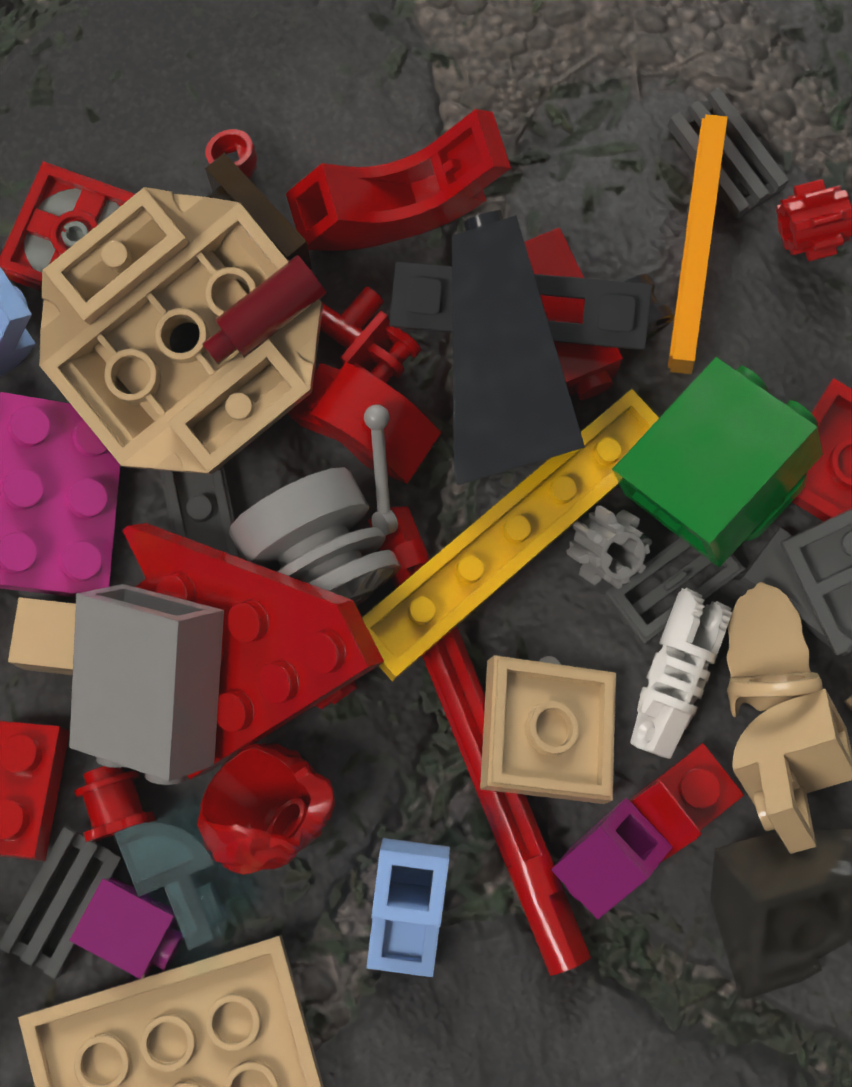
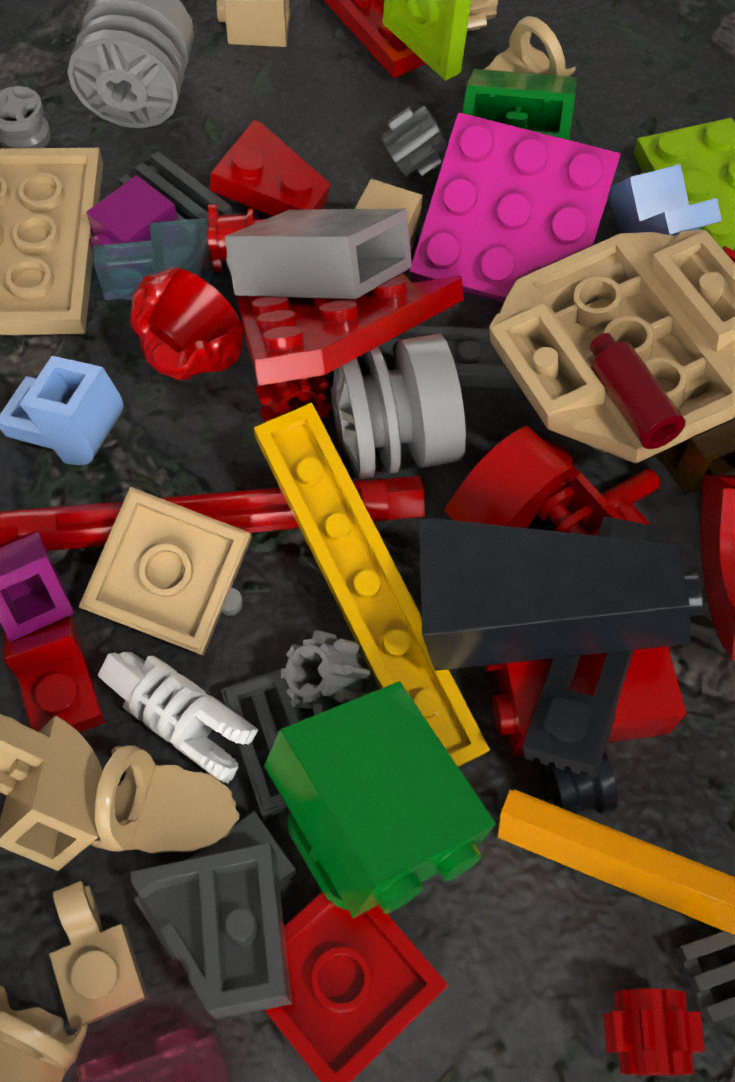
camera: 105 degrees right, 15 degrees down
light grey hinge [364,405,398,536] -> none

